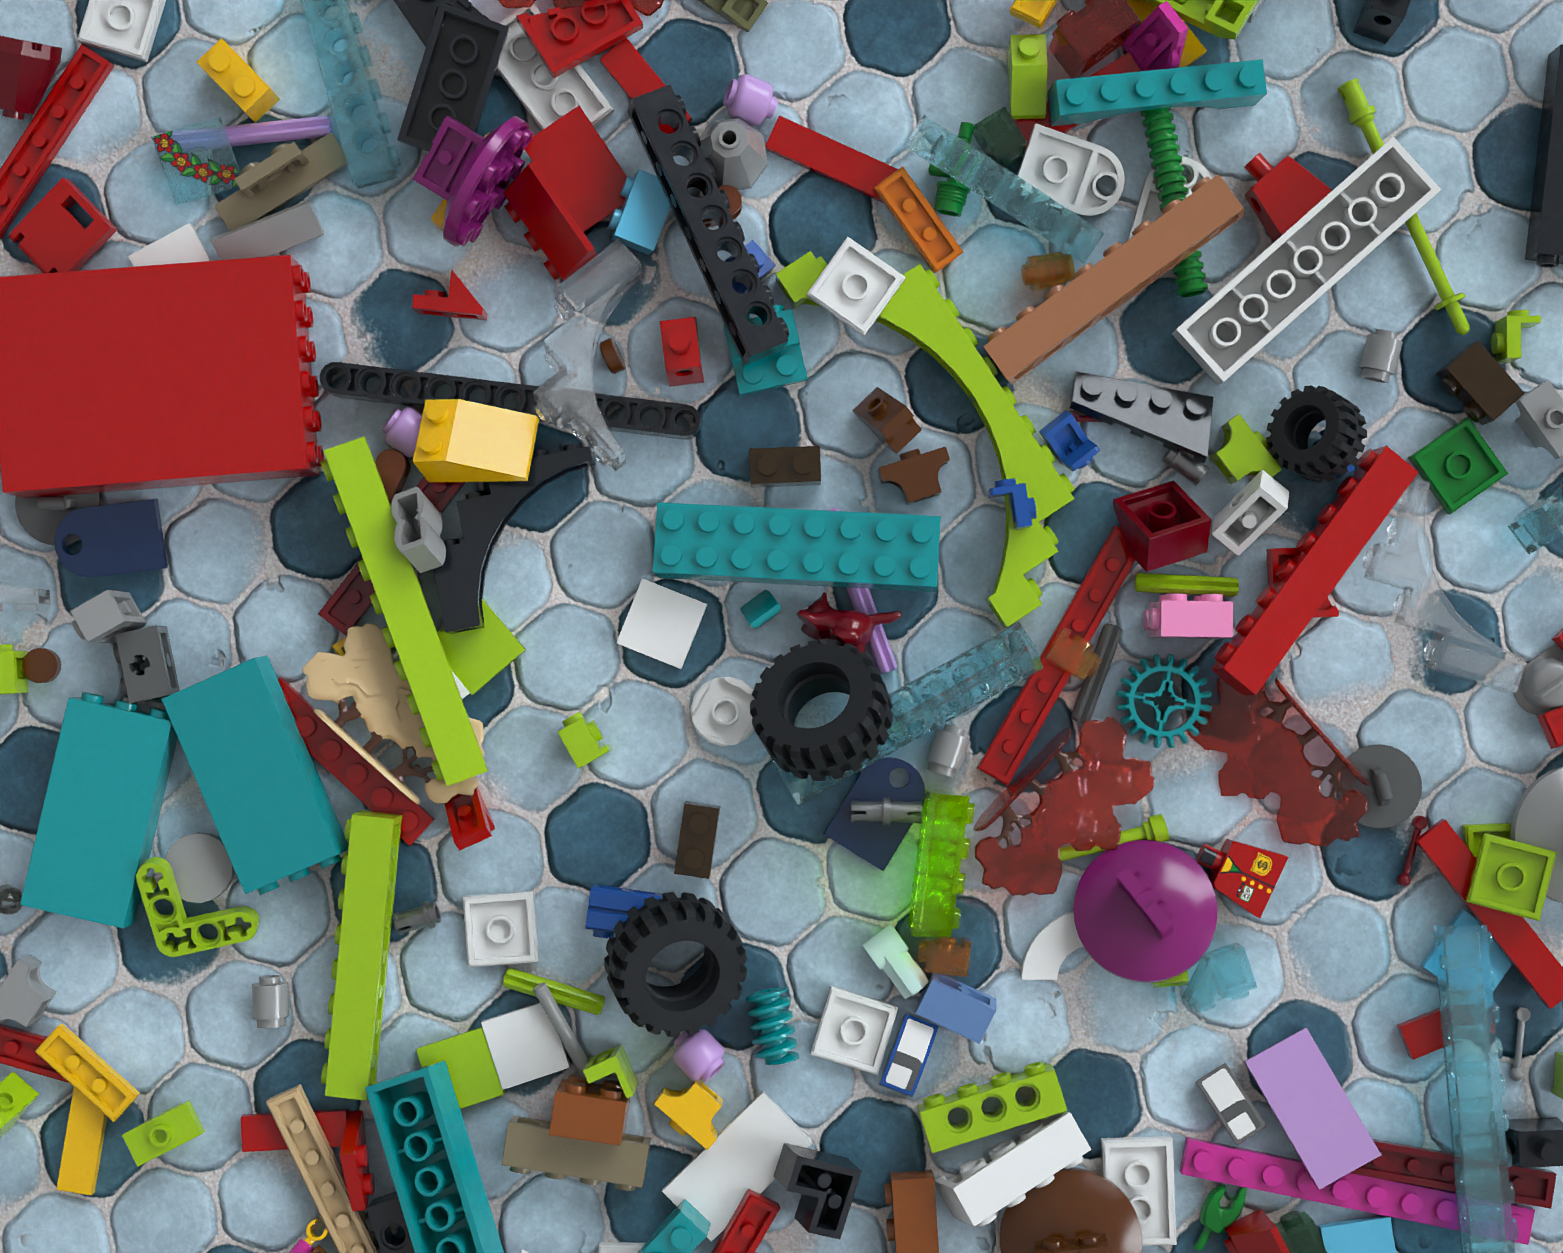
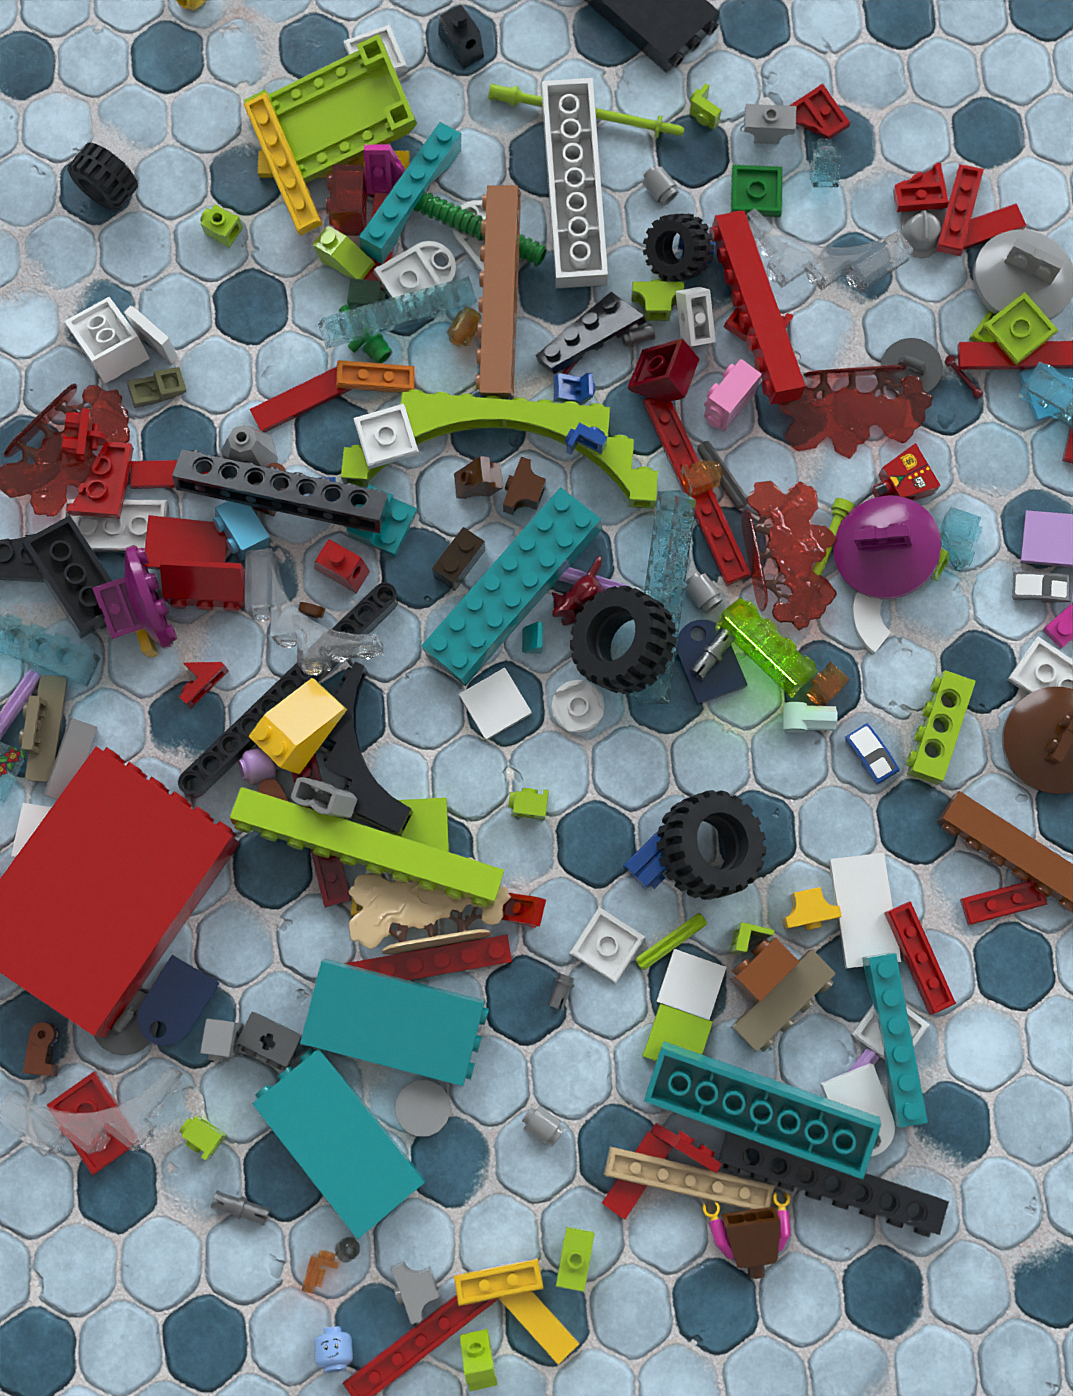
camera: 60 degrees left, 10 degrees down
reddish brown tile [22,648,61,683] -> none
lime beam [136,857,260,957] -> none
lime brick [321,810,402,1101] -> none
light grey bar [533,982,588,1077] -> none
lavender head [673,1029,725,1082] -> none
dark brown brick [674,801,721,879] -> none
lavender head [723,74,778,126] -> none
teal piece [745,987,799,1065] -> none
black brick [773,1143,862,1240] -> none
white tile [810,985,898,1075] -> none
medium blue hinge [915,969,996,1044] -> none
white wedge [934,1111,1091,1227] -> none
teal gear [1116,654,1212,748] -> none
lime axle [1134,573,1239,597] -> none
red torso [1244,153,1332,242] -> none
dark brown brick [1436,341,1525,425] -> none

